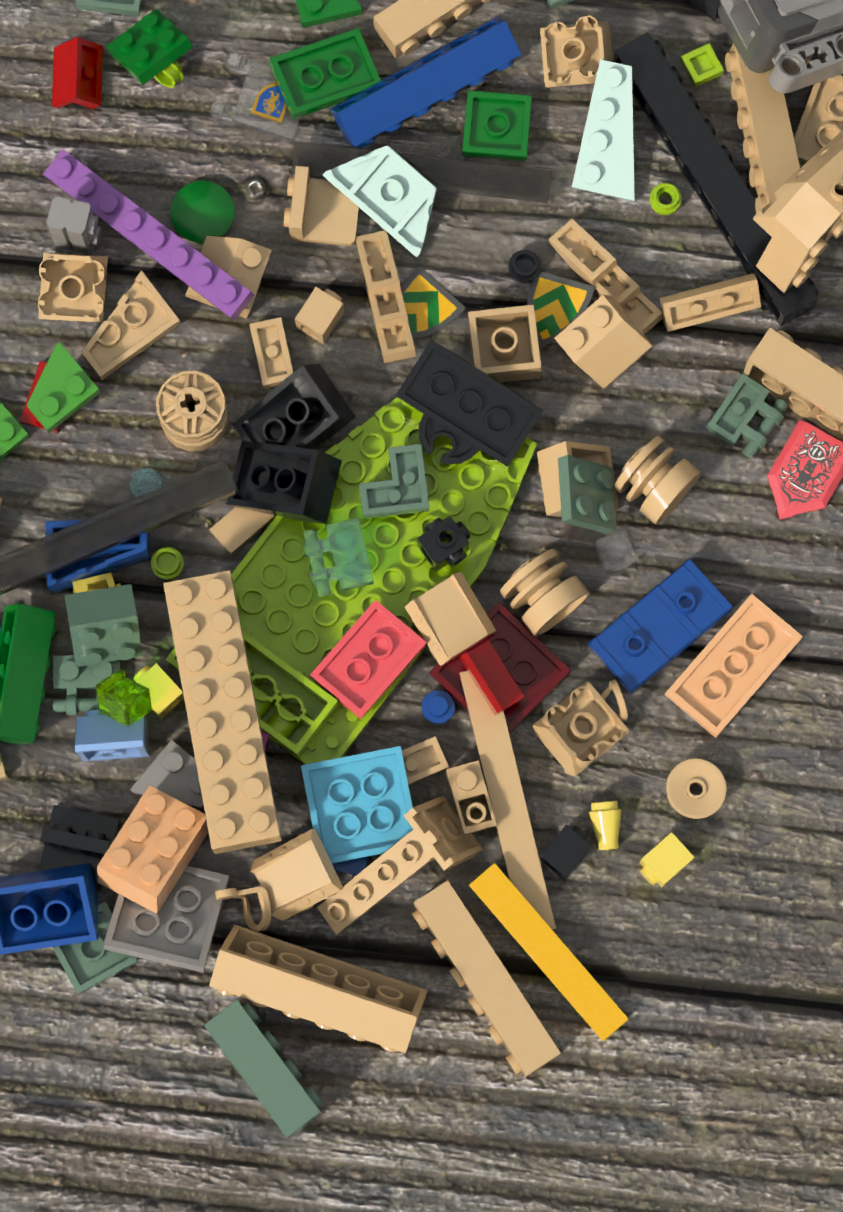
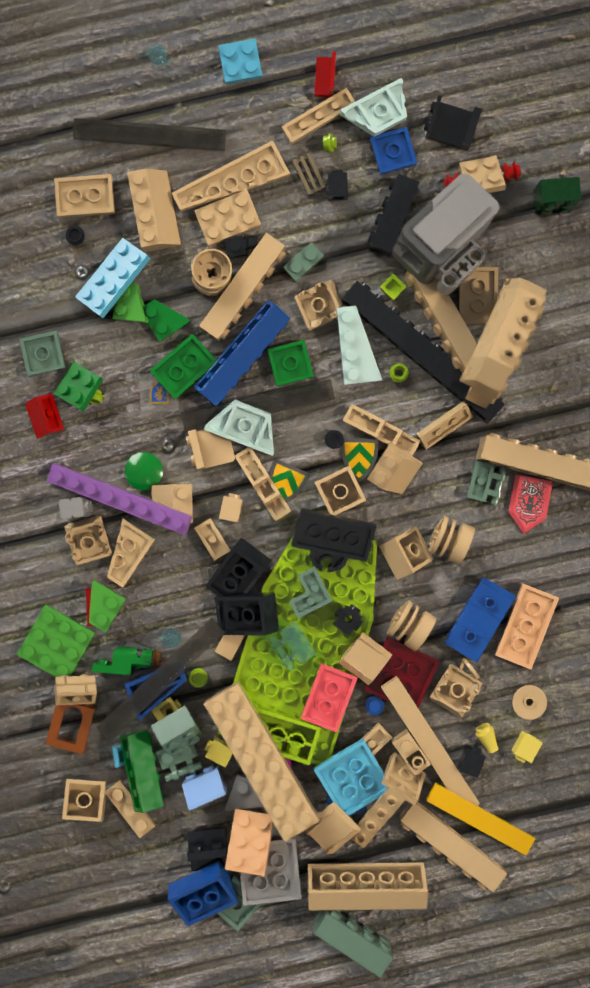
camera: 15 degrees left, 10 degrees up
clear neon green brick [96,669,152,727] -> none
tan wheel [156,371,229,452] -> none
tan piece [215,887,271,932] -> none
red panel [460,640,524,716] -> none
sand green plate [558,455,617,534] -> none
none -> green plate [92,642,161,675]

